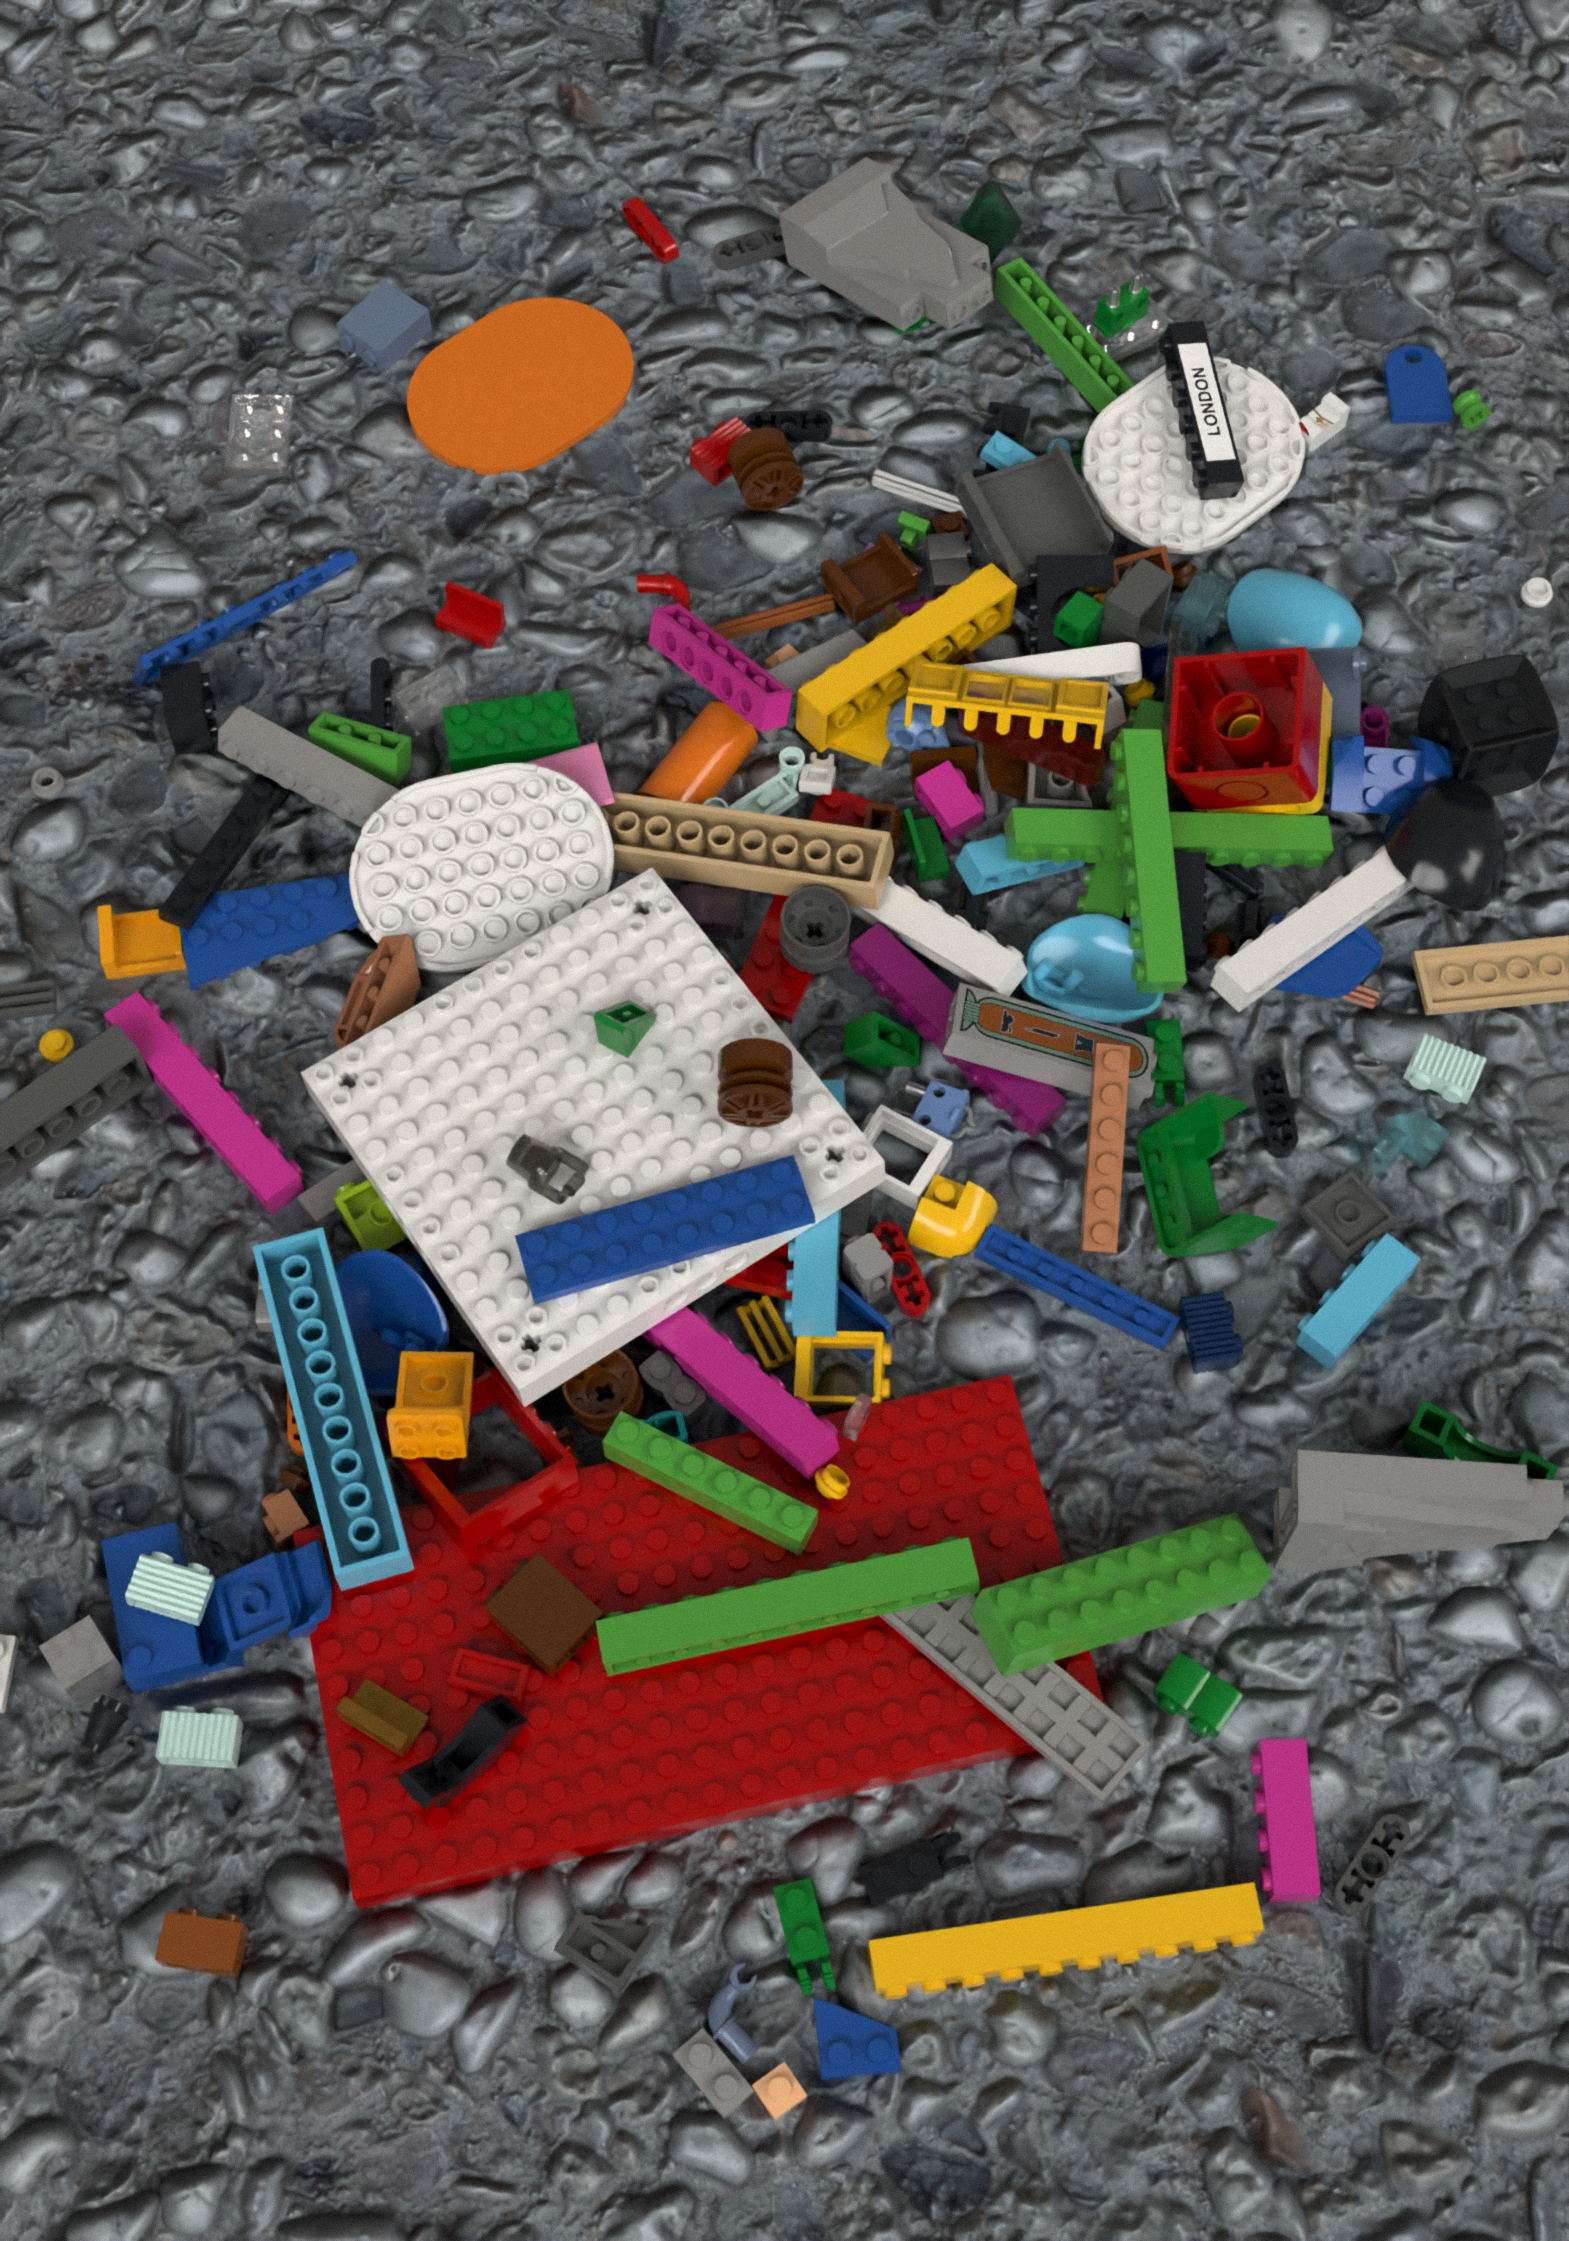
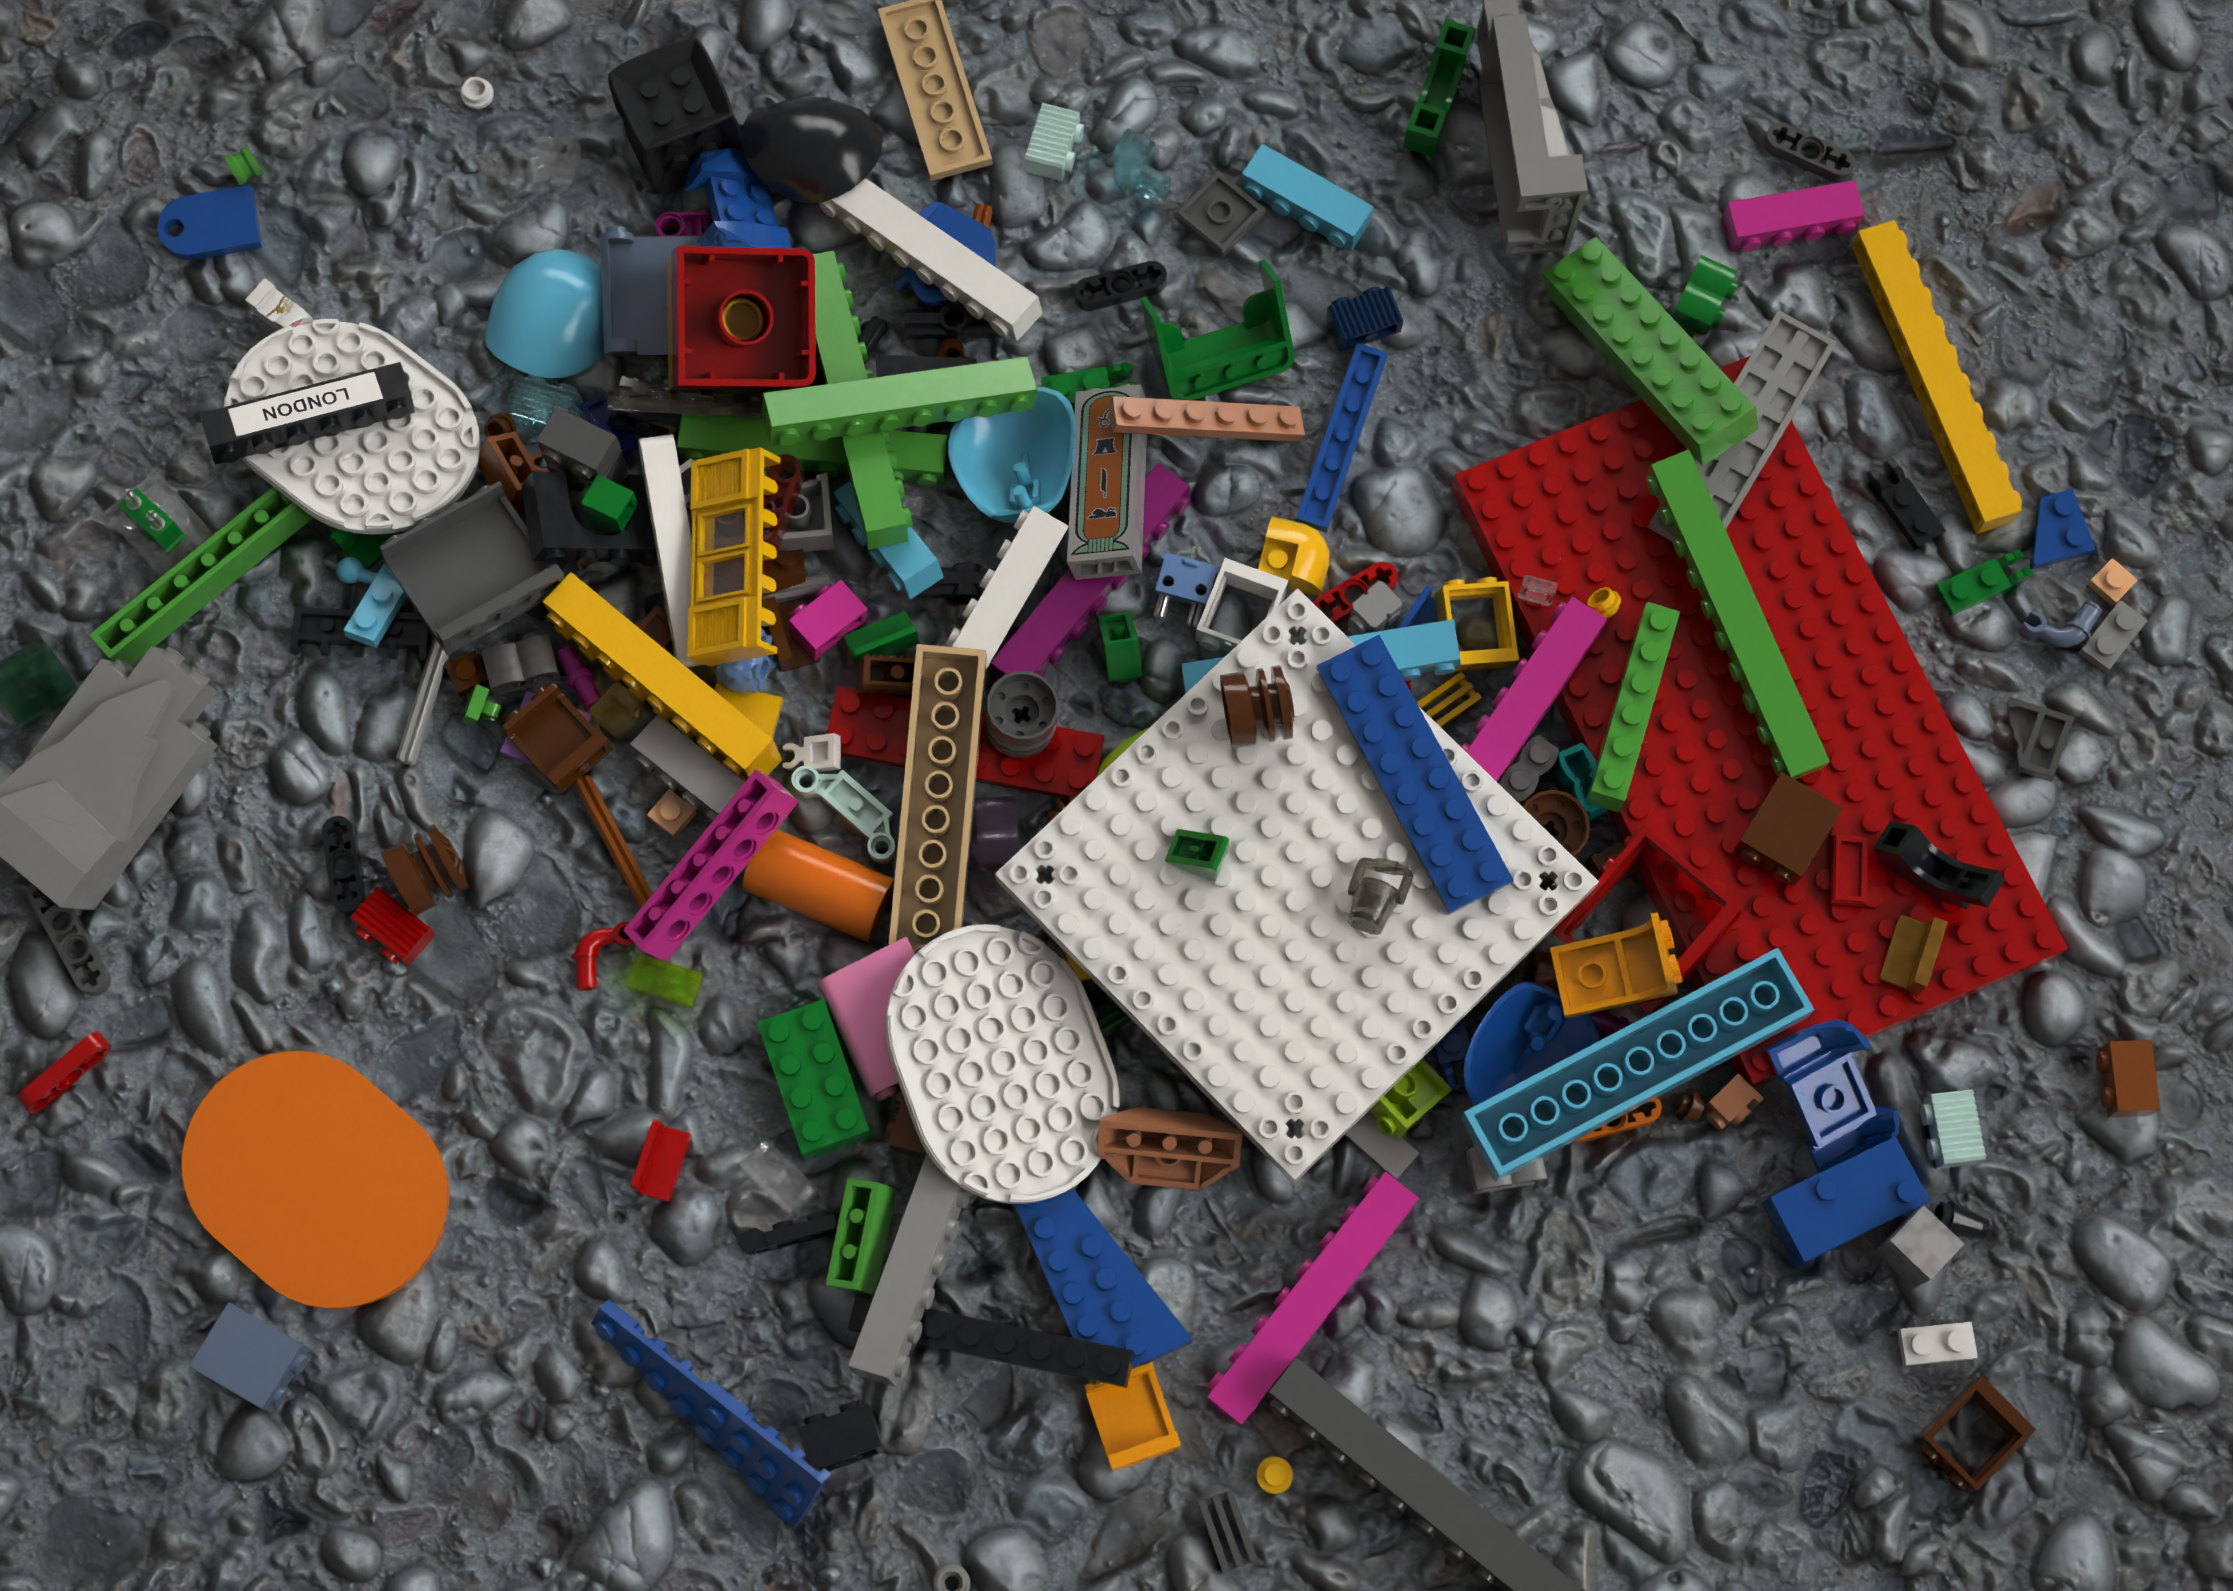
camera: 100 degrees left, 10 degrees up
light aqua brick [125,1551,215,1626] -> none
clear plate [225,395,295,475] -> none
none -> clear neon green plate [626,953,705,1009]

